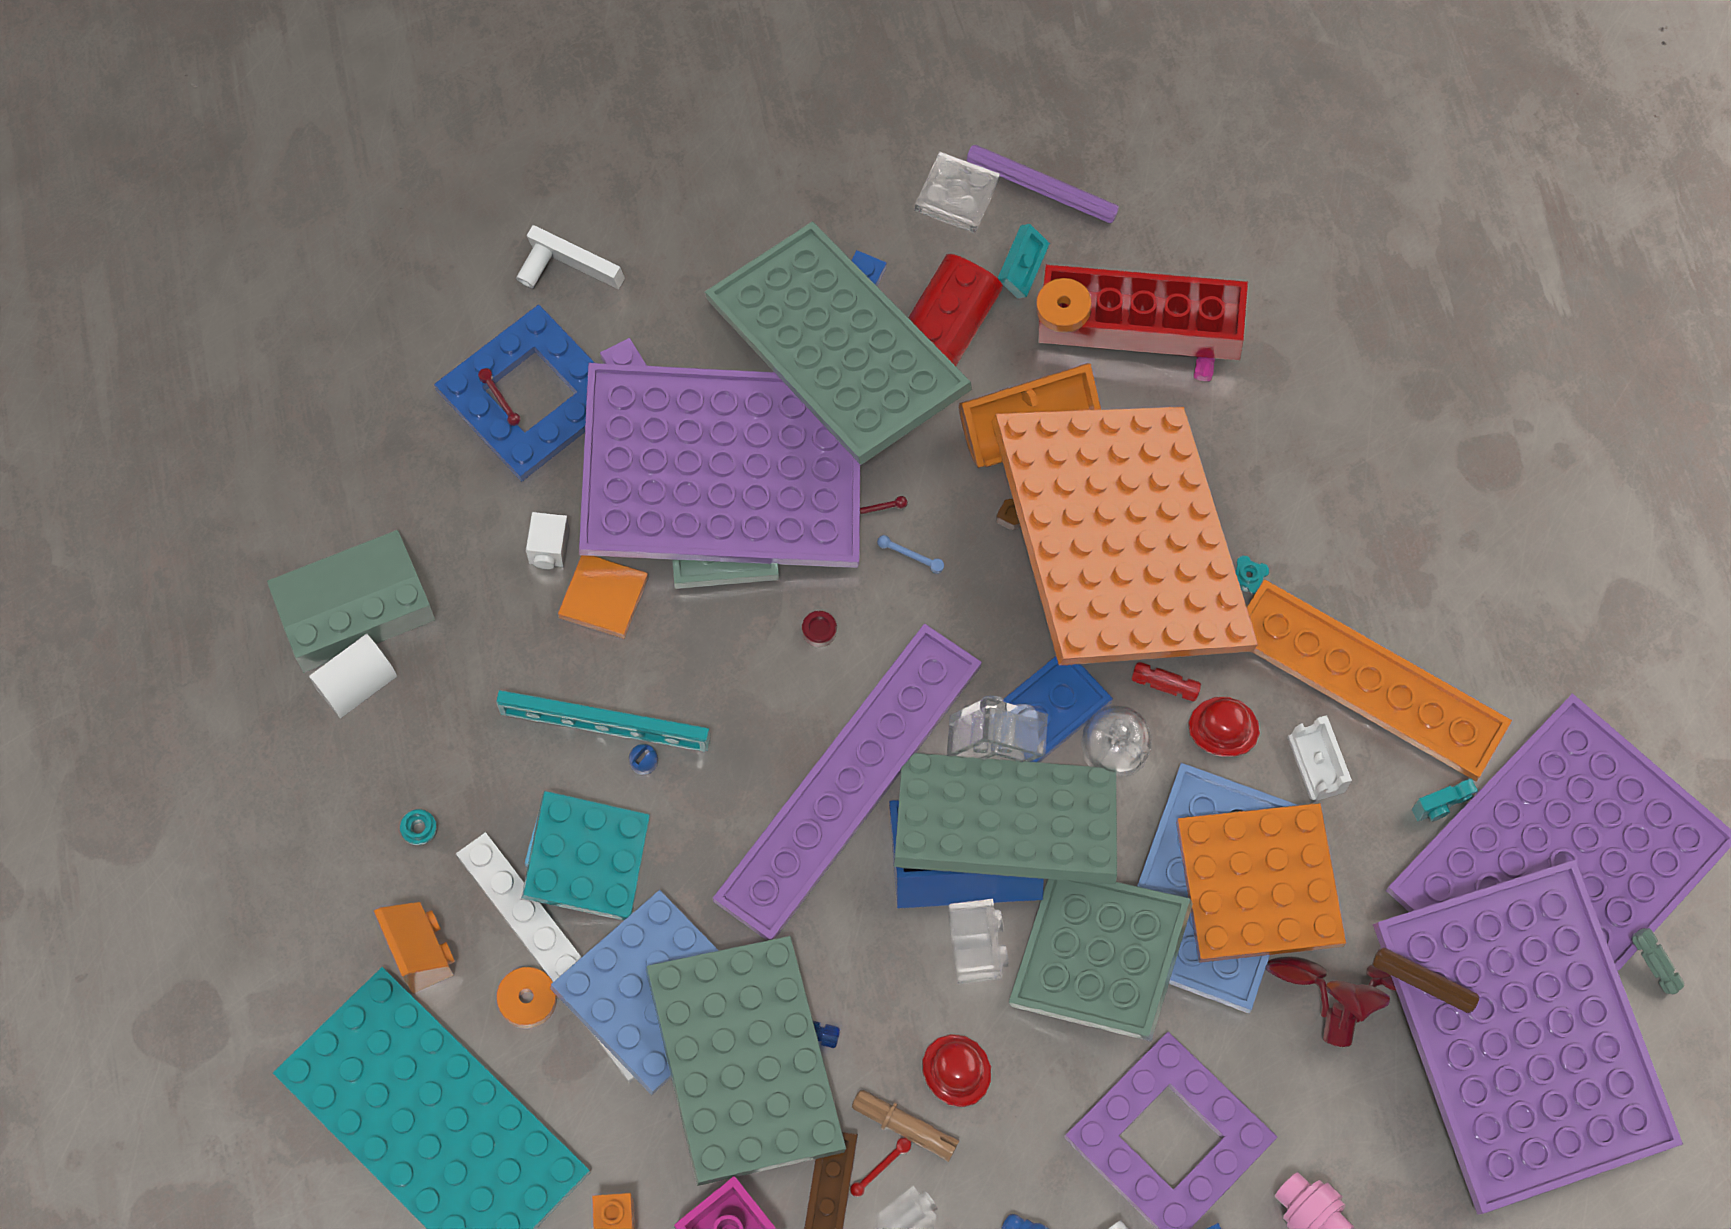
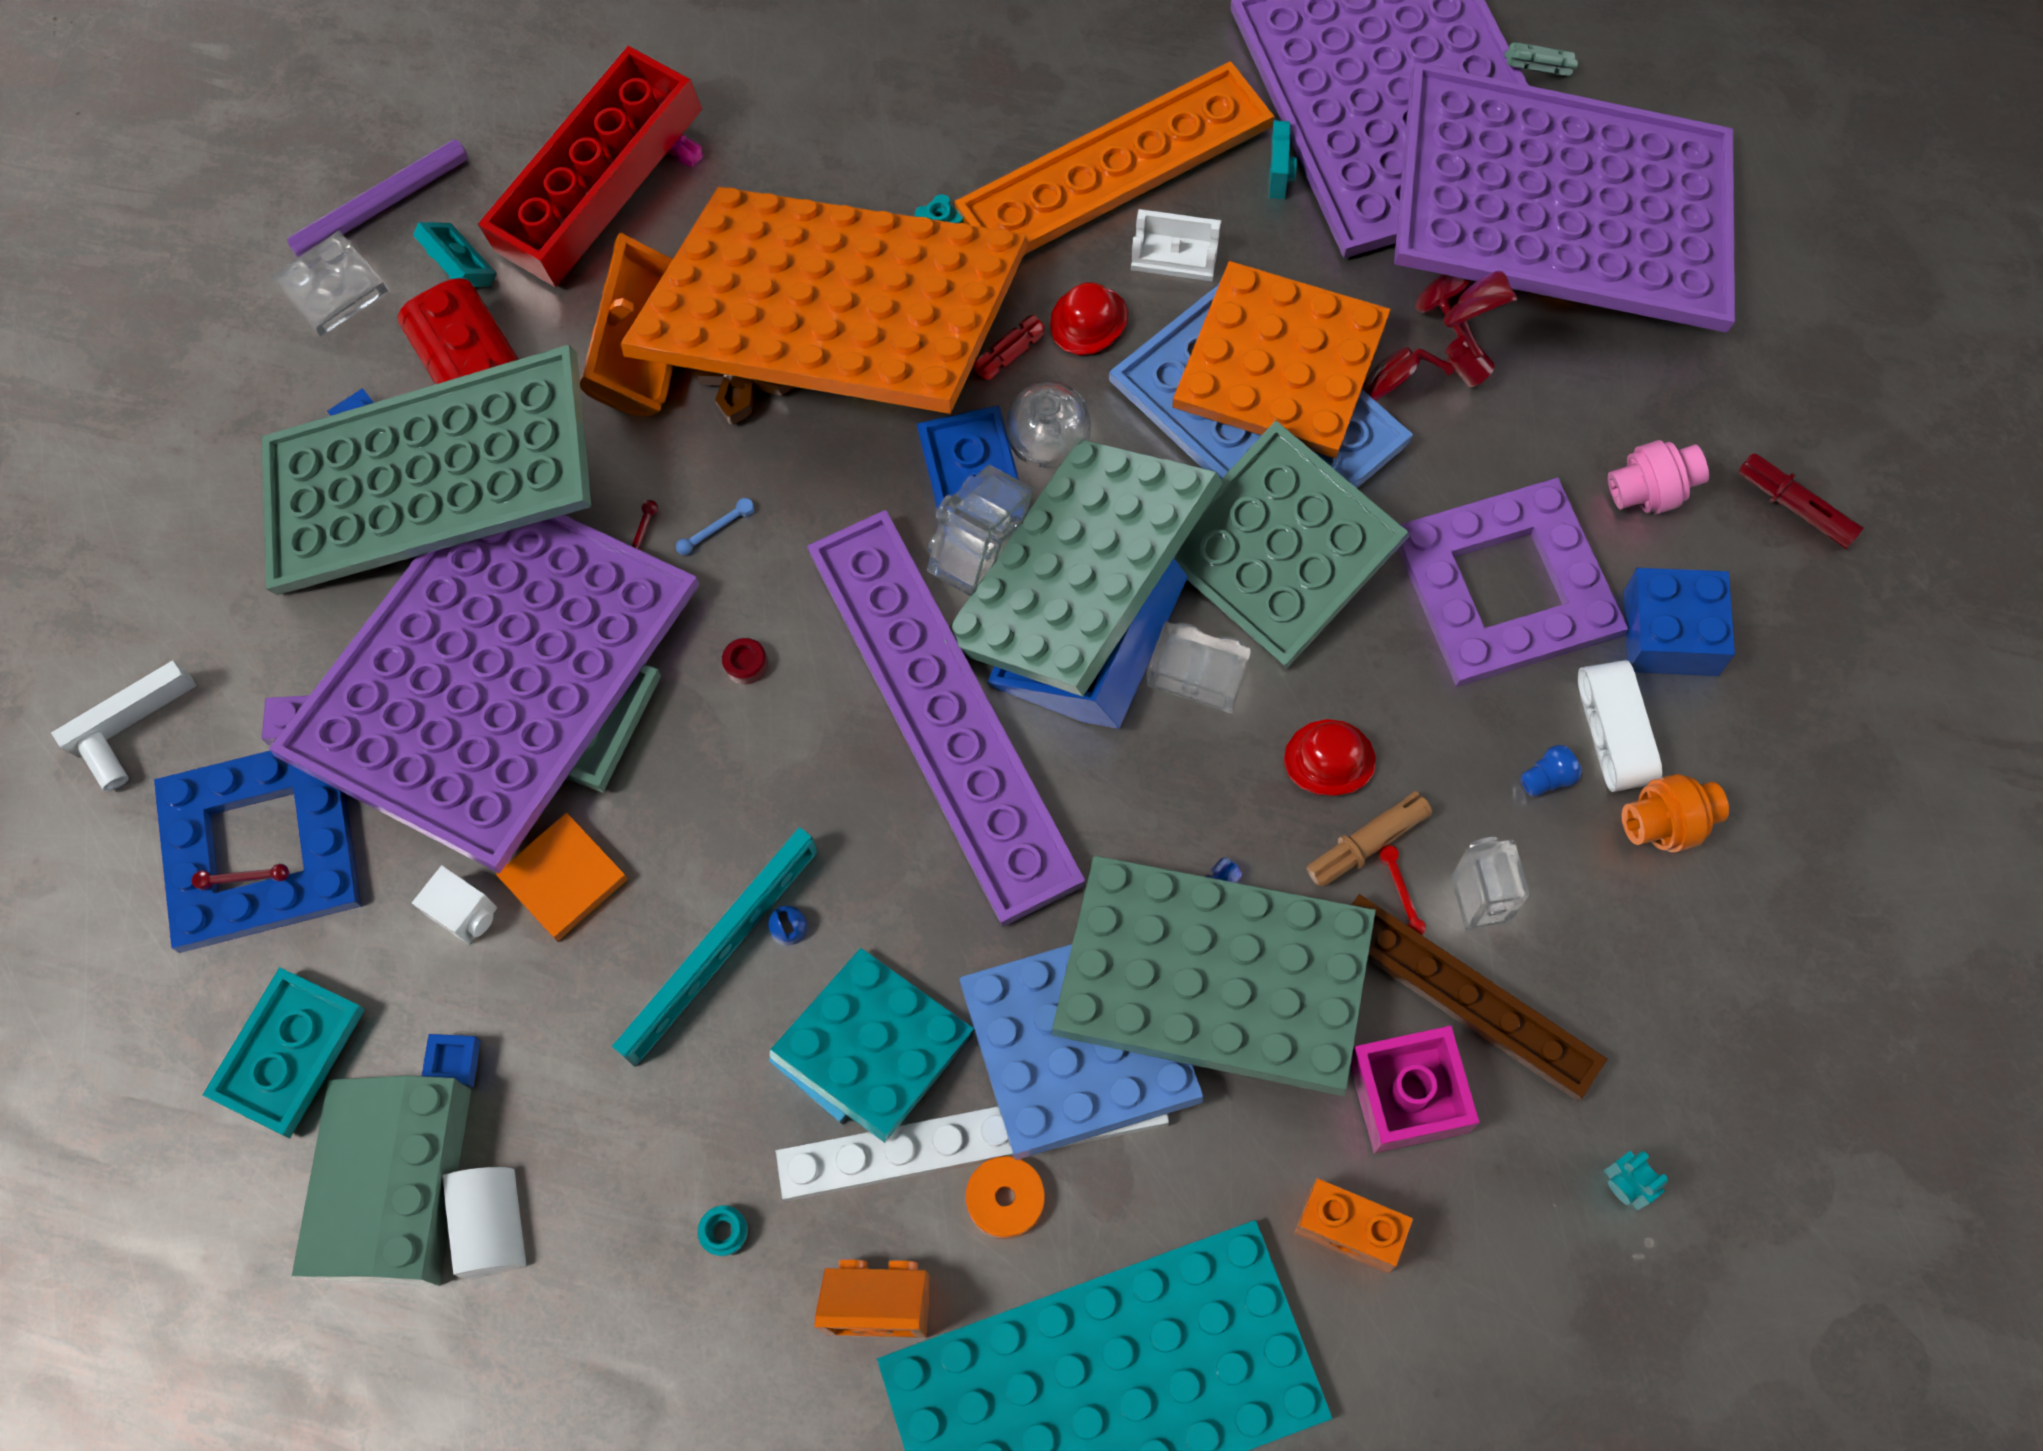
camera: 55 degrees left, 0 degrees up
orange piece [1037,278,1091,332] -> none
reddish brown axle [1373,948,1479,1013] -> none
none -> teal plate [202,967,365,1139]
none -> blue plate [421,1034,481,1088]

